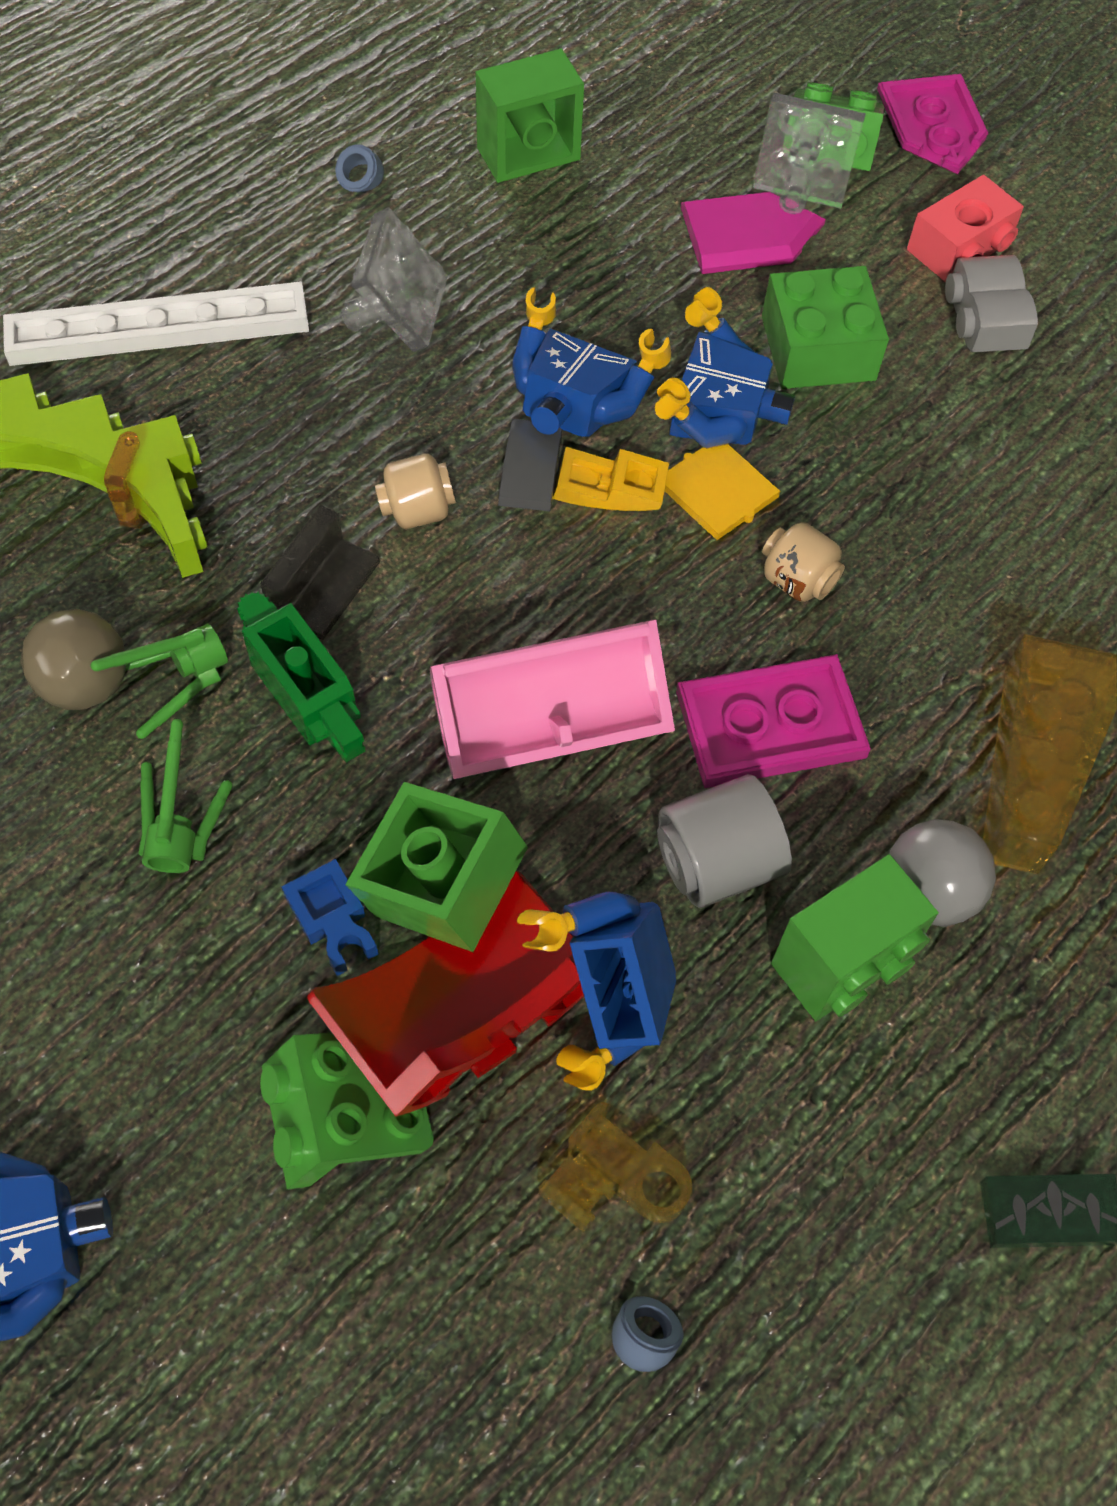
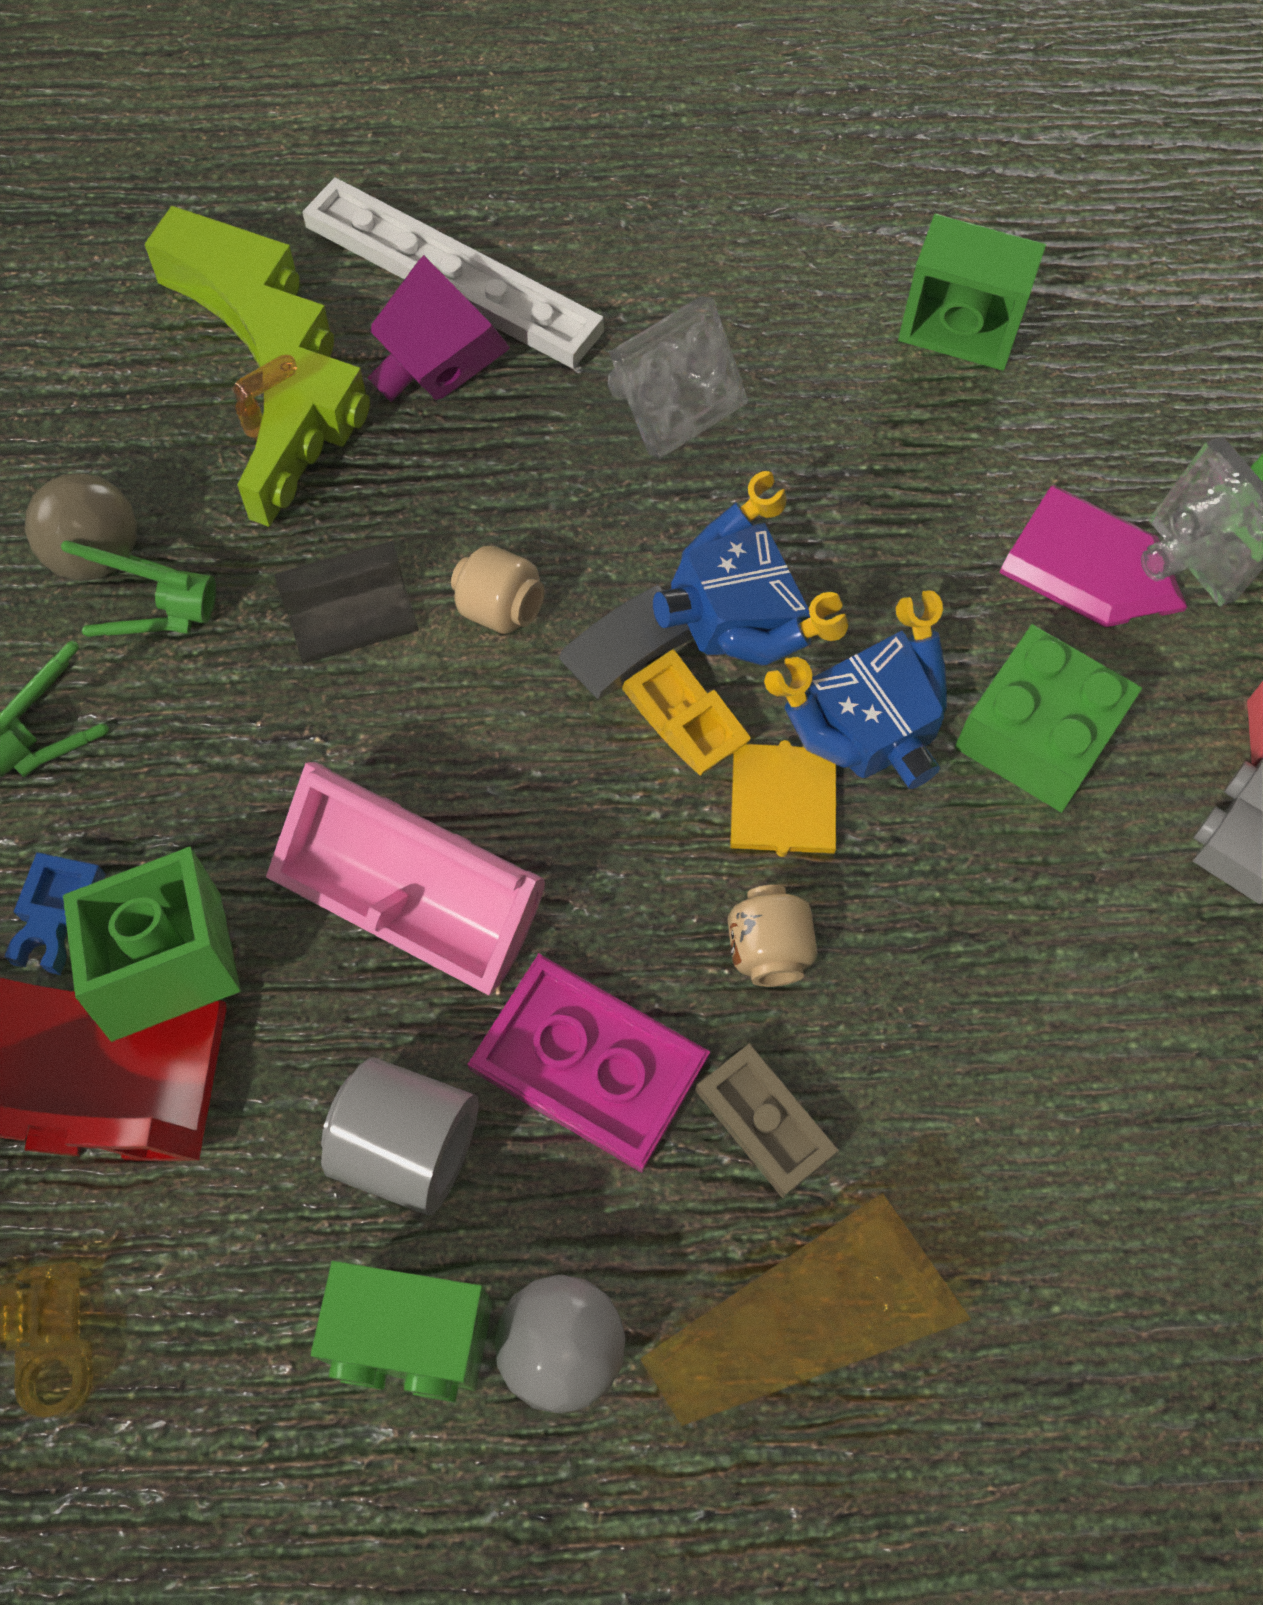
camera: 45 degrees right, 5 degrees up
green hinge [237,591,366,763] -> none
sand blue piece [335,145,384,192] -> none
blue torso [517,891,676,1091] -> none
none -> magenta torso [367,255,510,402]
none -> dark tan plate [696,1044,839,1199]

